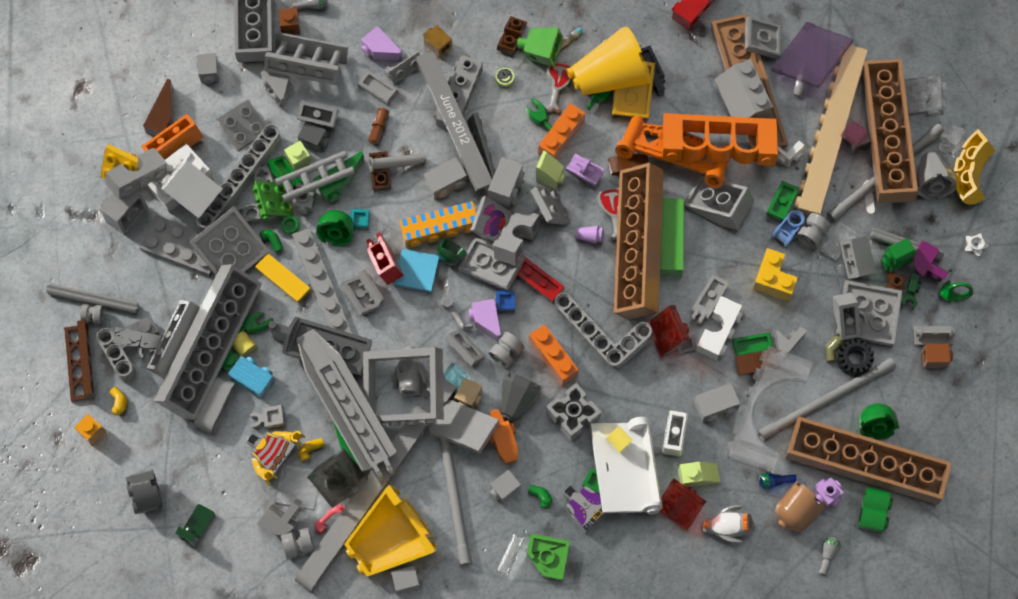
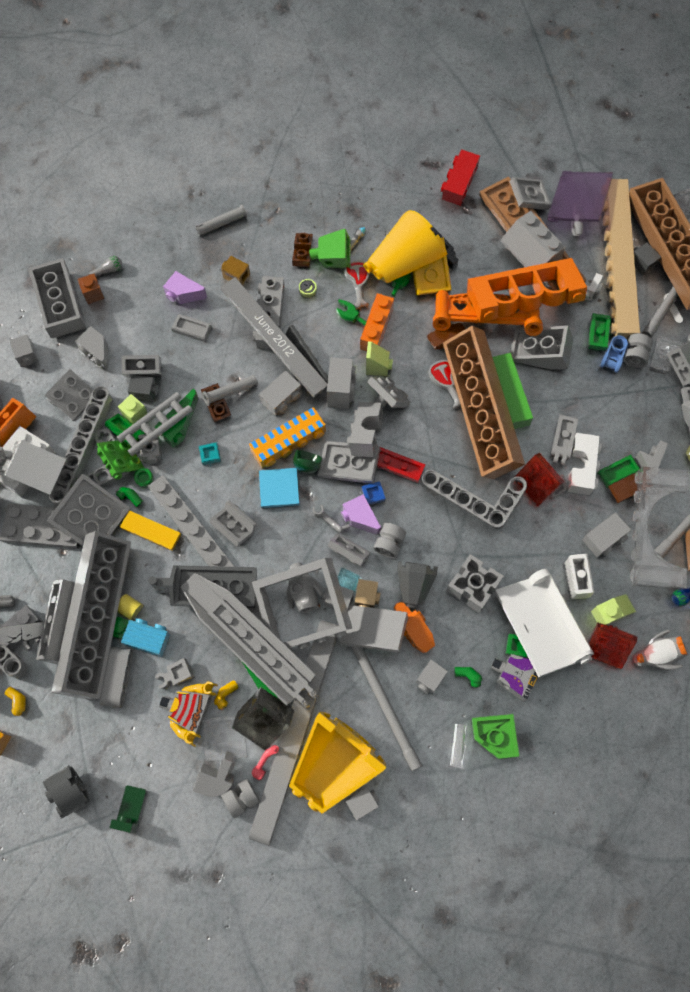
camera: 15 degrees left, 0 degrees up
green hand [238,312,274,334] -> none
light grey fence [264,32,348,85] -> none
green cylinder [316,210,355,247] -> none
hinge [366,232,404,285] -> none
dark orange axle [368,108,390,144] -> none
light grey hinge [384,51,420,85] -> none
tile [470,196,514,244] -> none
orange brick [529,324,579,387] -> none
lavender hips [566,153,605,186] -> none
lavender cone [575,225,604,244] -> none
light yellow brick [606,426,632,453] -> none
yellow brick [753,248,798,302] -> none
clear pink tile [841,120,868,146] -> none

